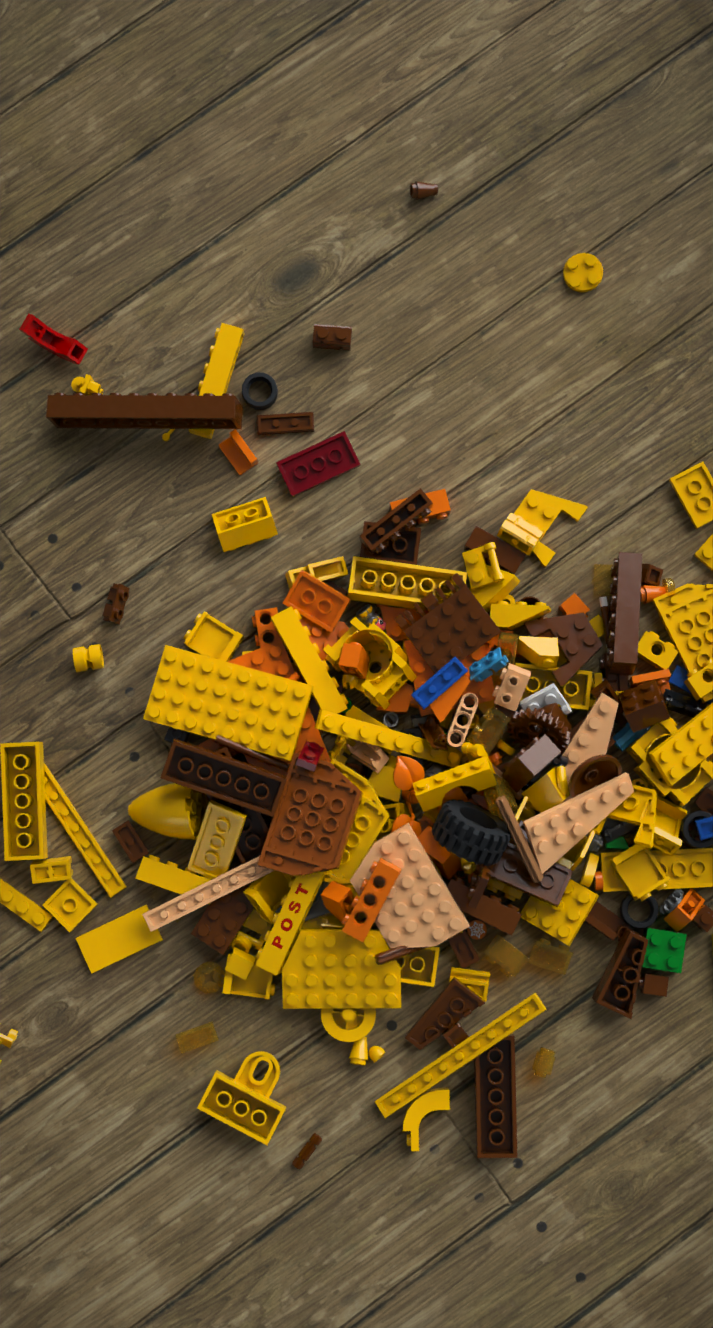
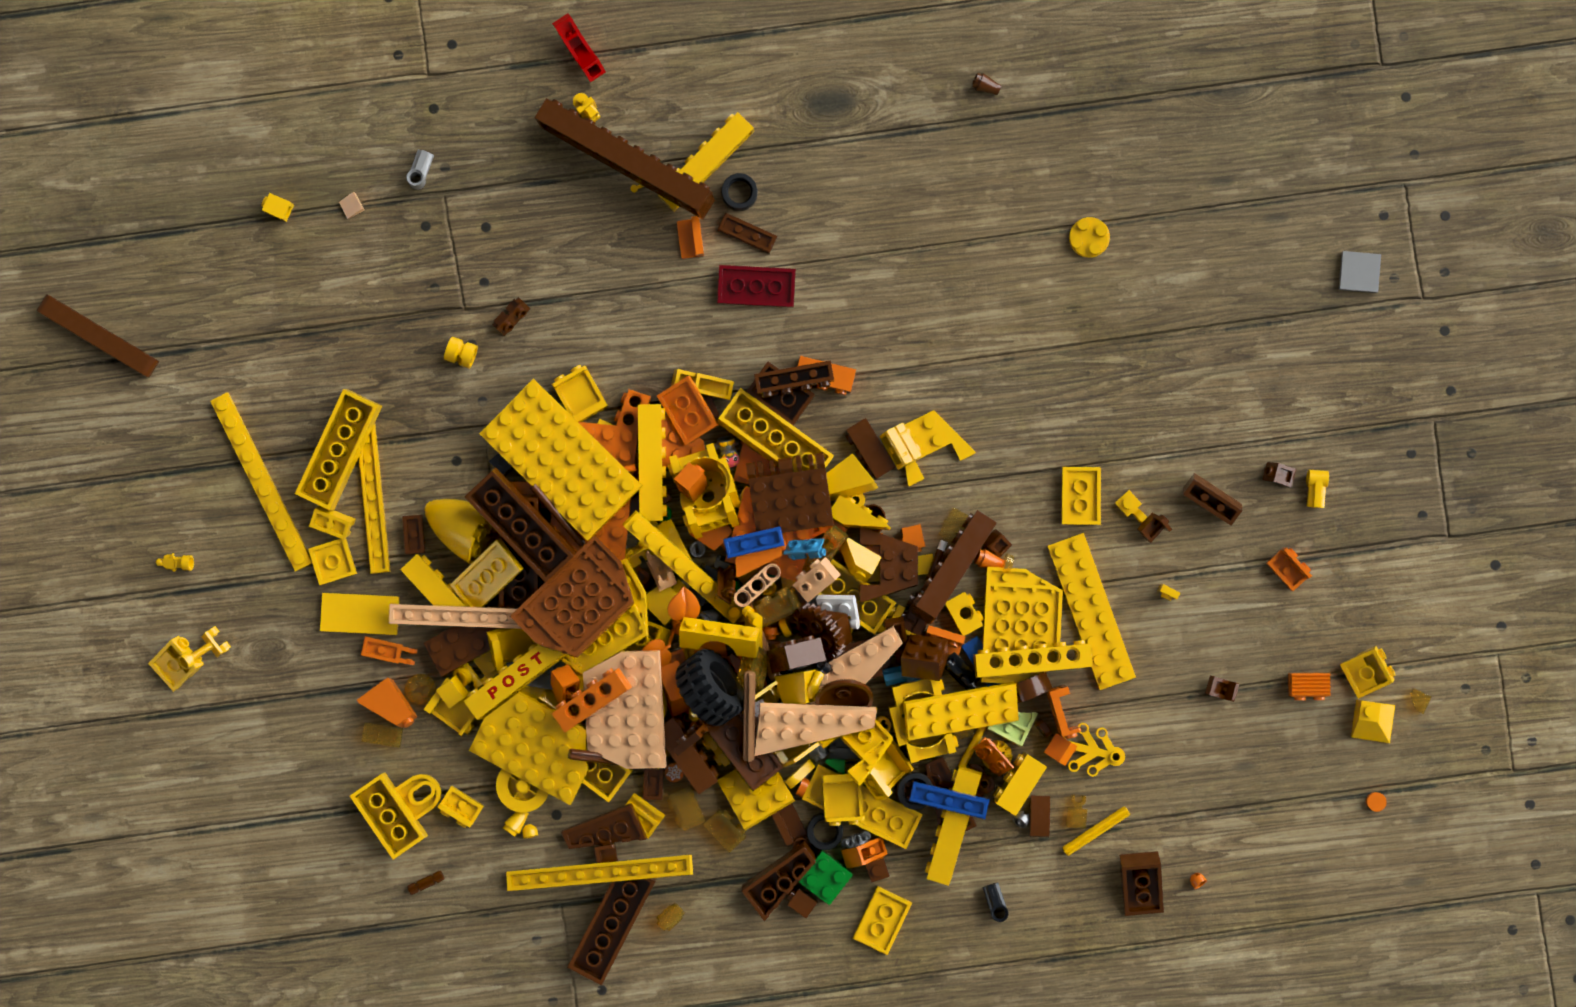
camera: 30 degrees right, 5 degrees up
yellow slope [212,497,278,552] -> none
dark red plate [296,741,324,771] -> none
reddish brown brick [313,324,352,351] -> none
yellow hinge [342,675,358,690] -> none
yellow arch [402,1088,450,1151] -> none
yellow plate [462,542,504,590] -> none
none -> orange slope [357,677,418,728]
none -> orange hinge [361,636,418,665]
none -> yellow bracket [437,786,484,828]

